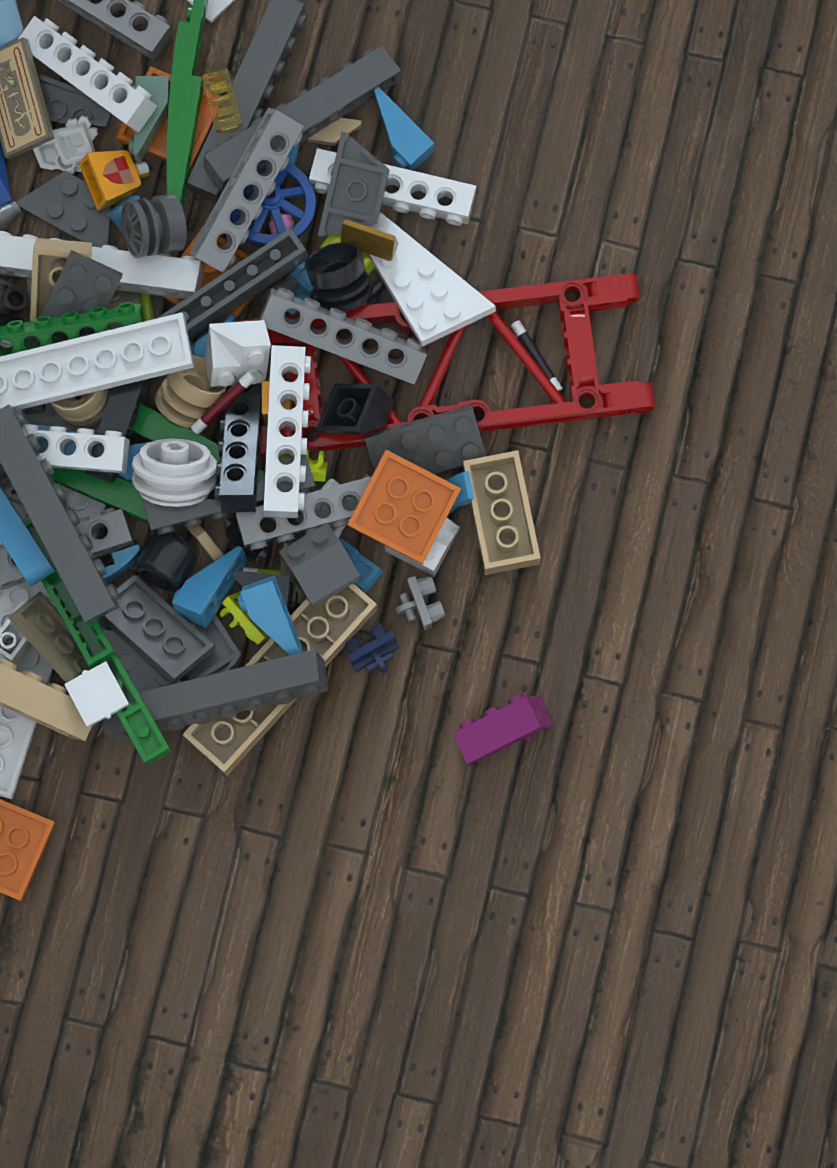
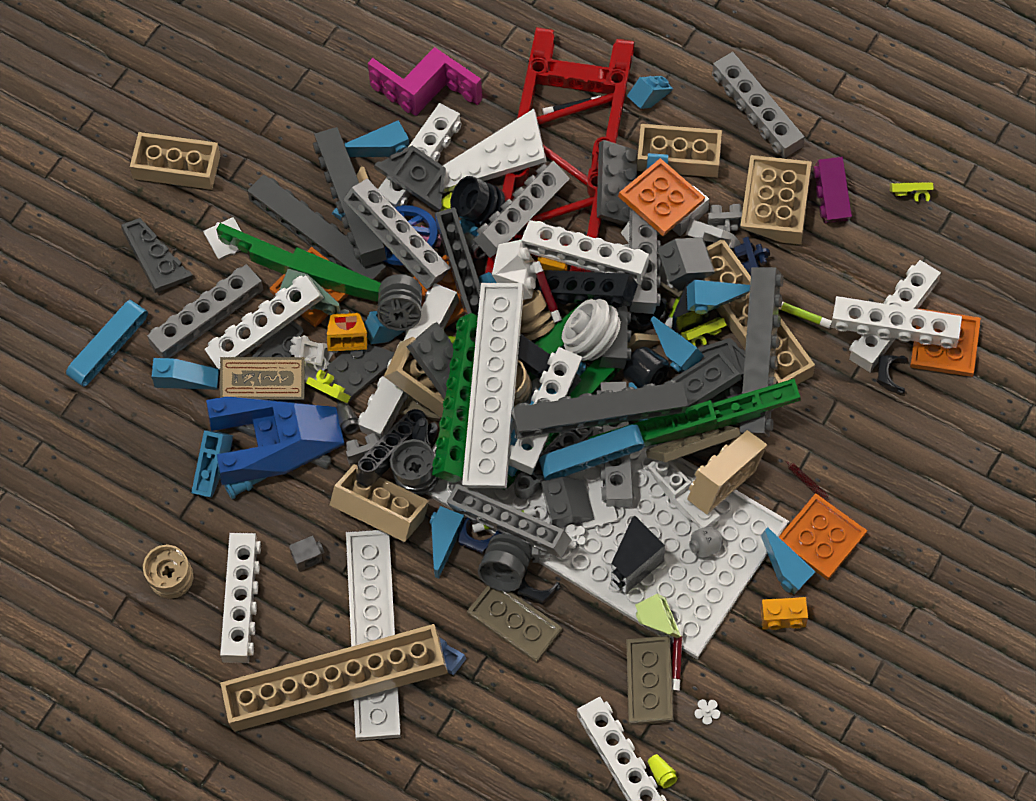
camera: 75 degrees left, 15 degrees down
white piece [64,661,129,728] -> none
clear yellow slope [202,69,243,132] -> none
black slope [315,383,395,435] -> none
pearl gold slope [341,219,399,261] -> none
none -> neon yellow plate [306,369,351,403]
none -> dark pink bracket [368,47,482,116]
none -> dark azure slope [627,76,673,109]
none -> white slope [686,219,741,248]
none -> light grey brick [712,52,804,159]
none -> tan slope [740,155,812,245]
none -> lime bar [779,302,832,329]
none -> dark red piece [785,461,831,503]
none -> white brick [831,296,962,348]
none -> white brick [849,260,941,373]
none -> black helmet [877,355,908,395]
none -> neon yellow plate [890,182,933,201]
none -> orange plate [910,308,981,377]

